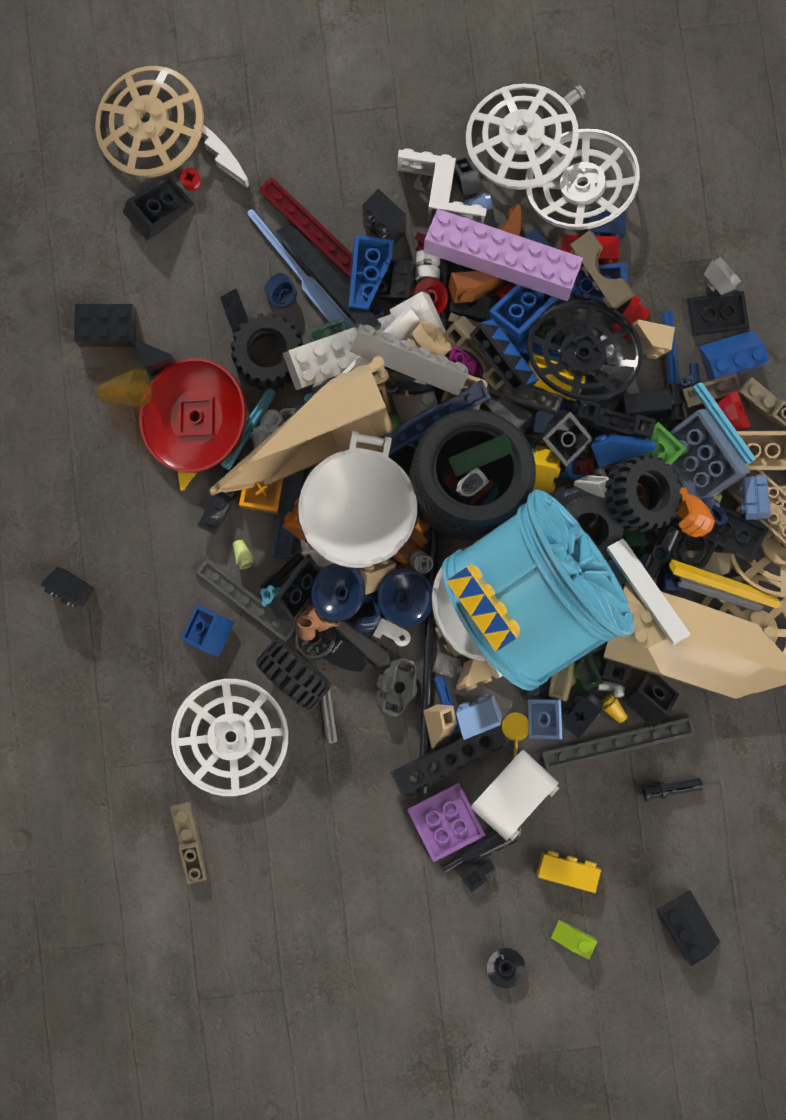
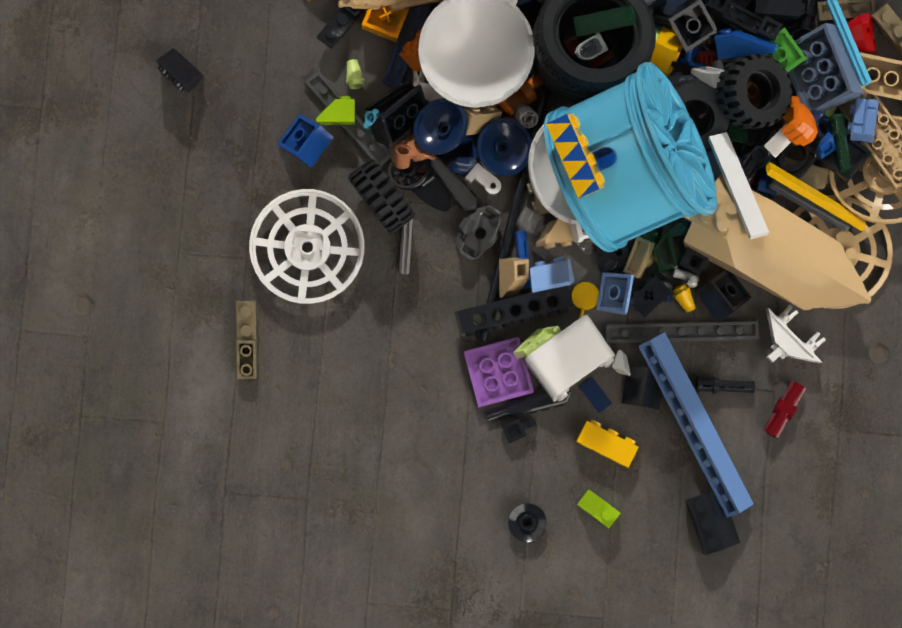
camera: 10 degrees right, 0 degrees up
none -> lime slope [316,96,355,125]
none -> yellowish green wing [513,326,561,358]
none -> dark blue sticker [579,377,612,413]
none -> clear blue tile [592,147,617,171]
none -> white slope [612,350,631,376]
none -> black slope [621,366,662,410]
none -> medium blue brick [638,332,754,518]
none -> dark red piece [763,380,806,439]
none -> white sticker [764,123,791,158]
none -> white connector [766,304,826,364]
none -> blue tile [817,132,836,159]
none -> clear green pin [828,113,852,173]

